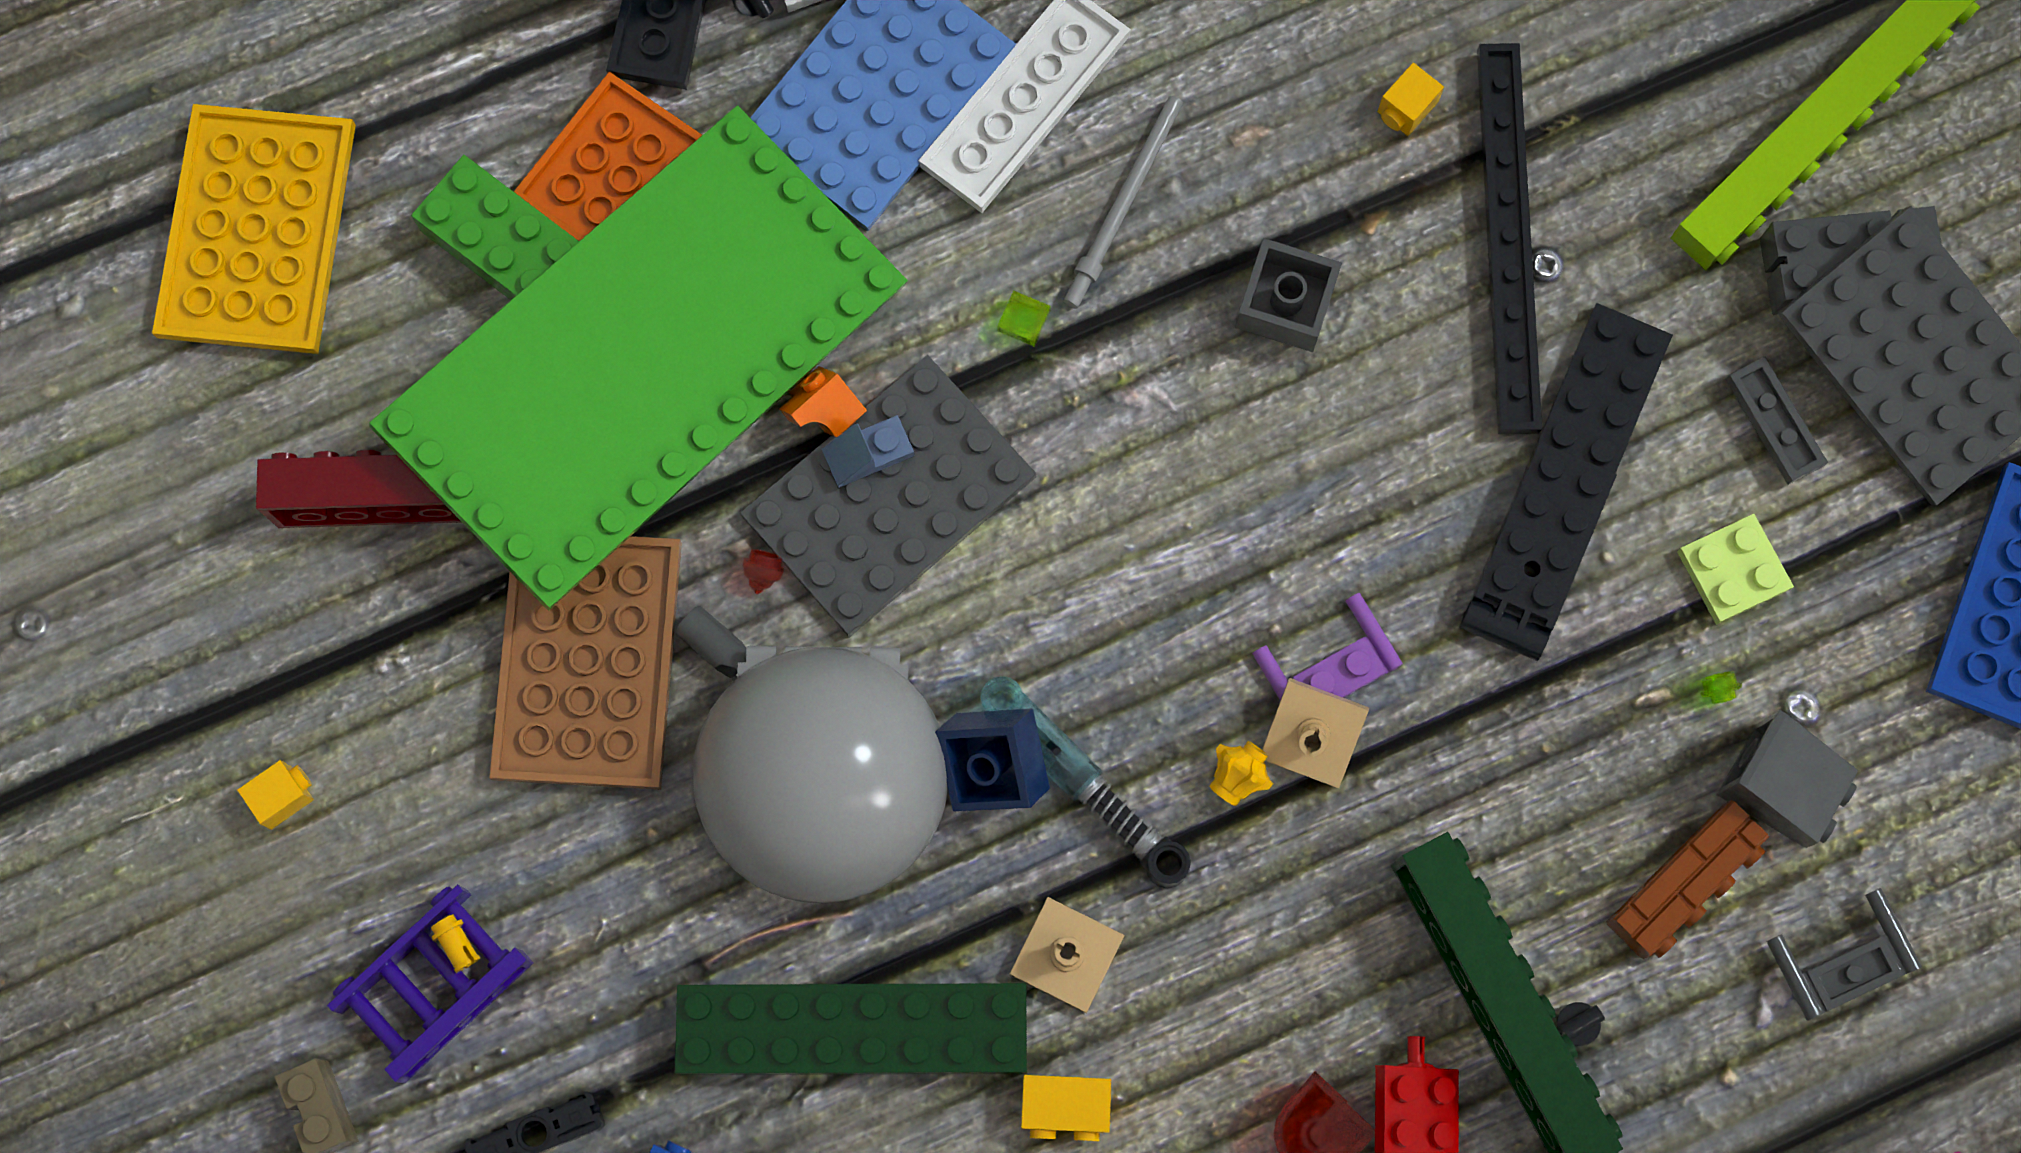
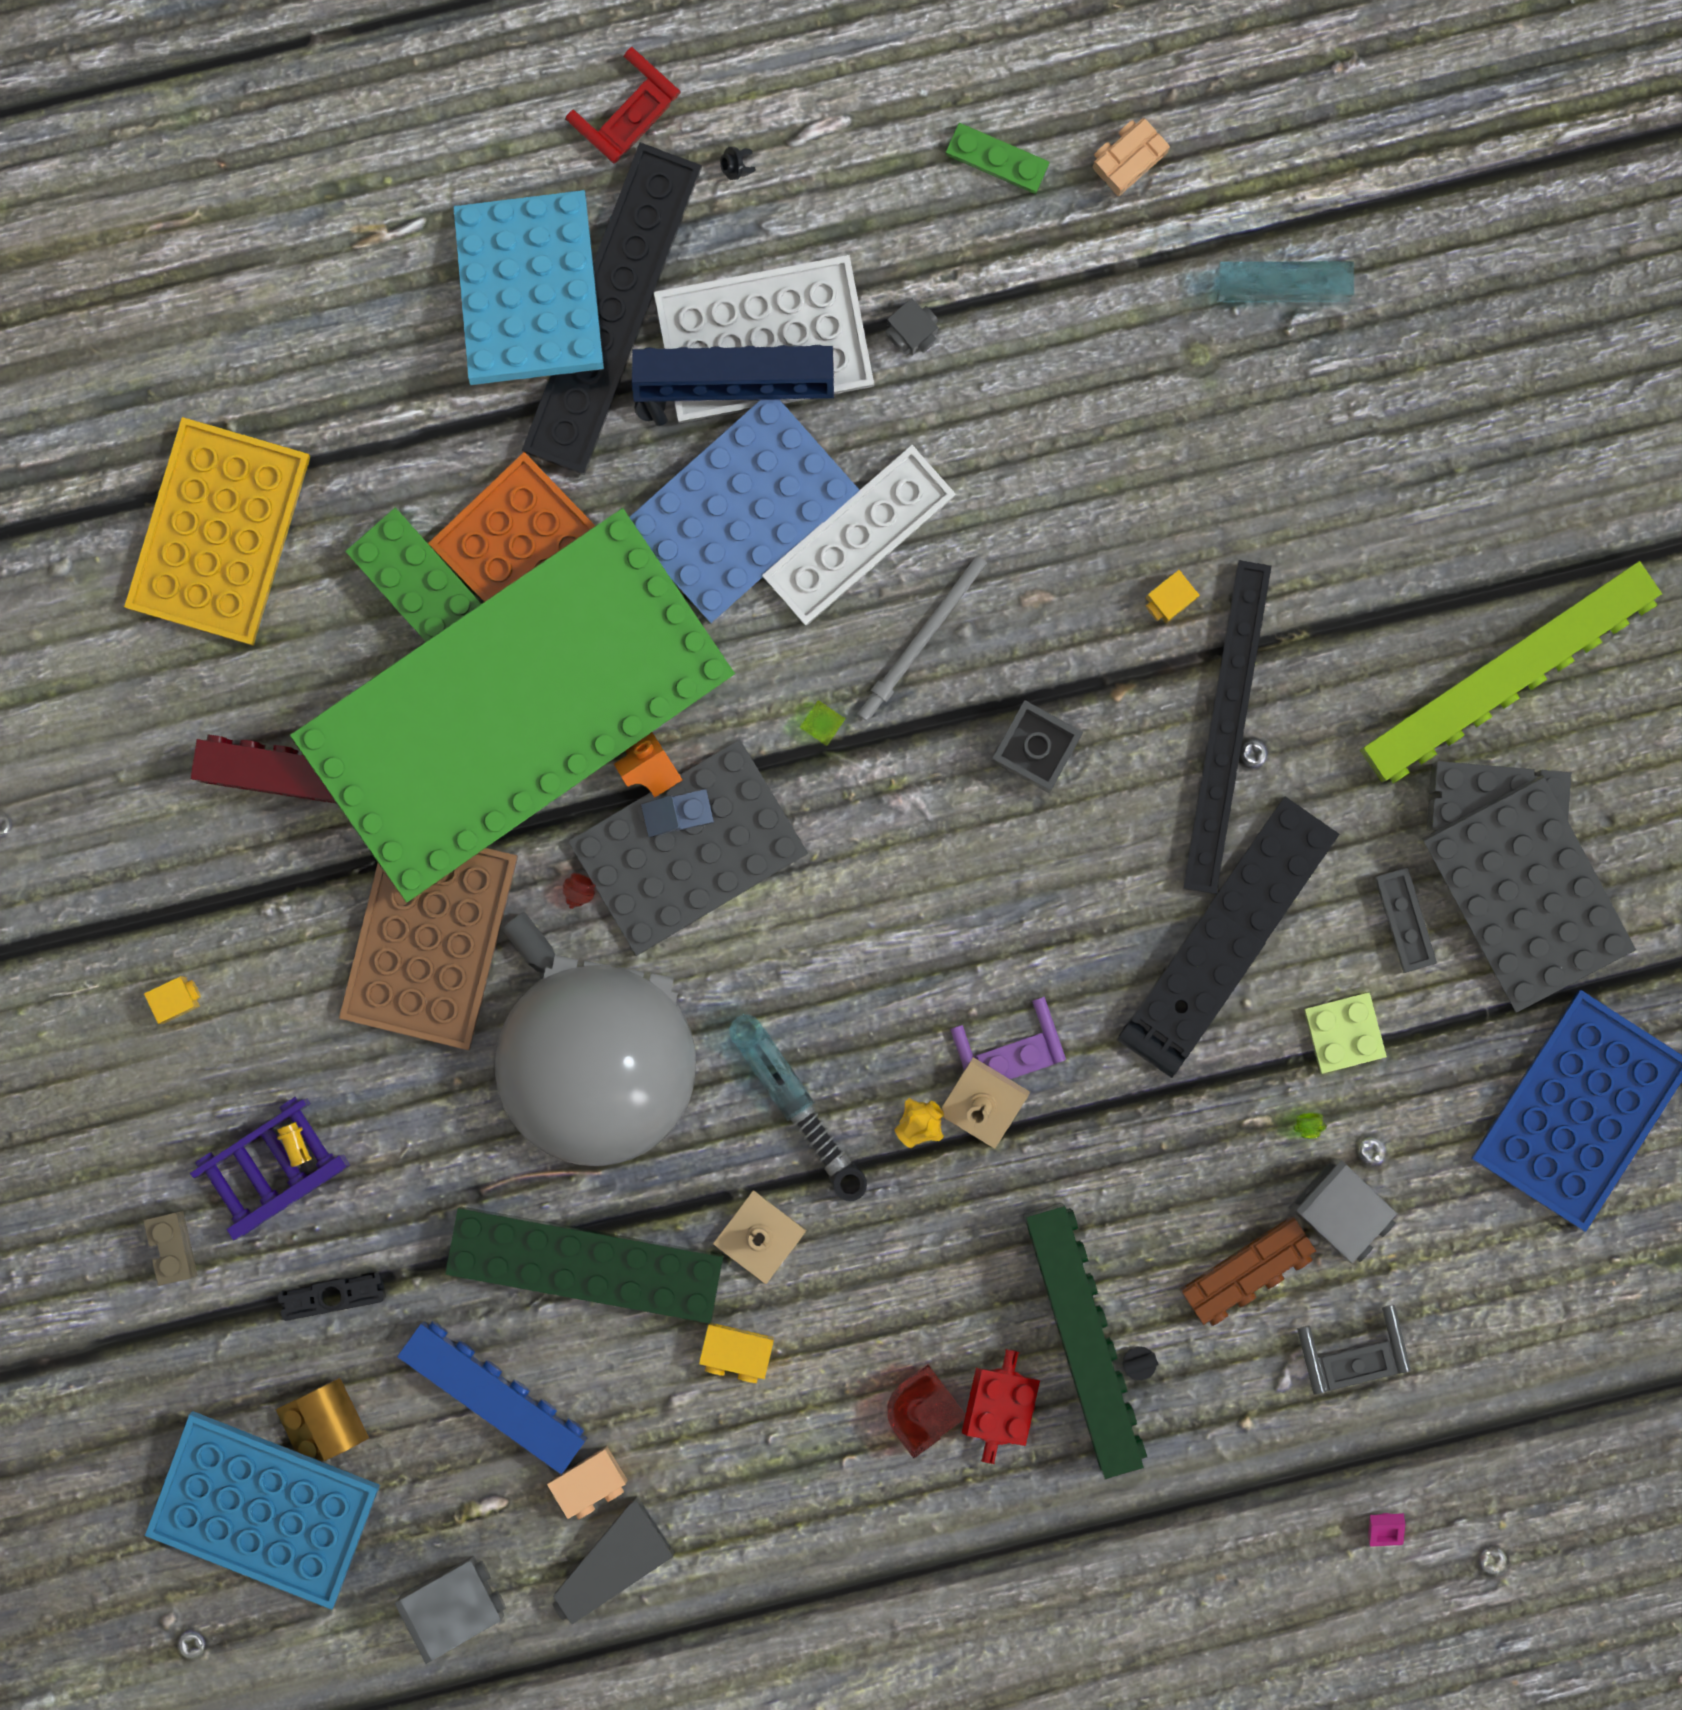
camera: 15 degrees right, 10 degrees up
dark blue brick [935,708,1050,812] -> none

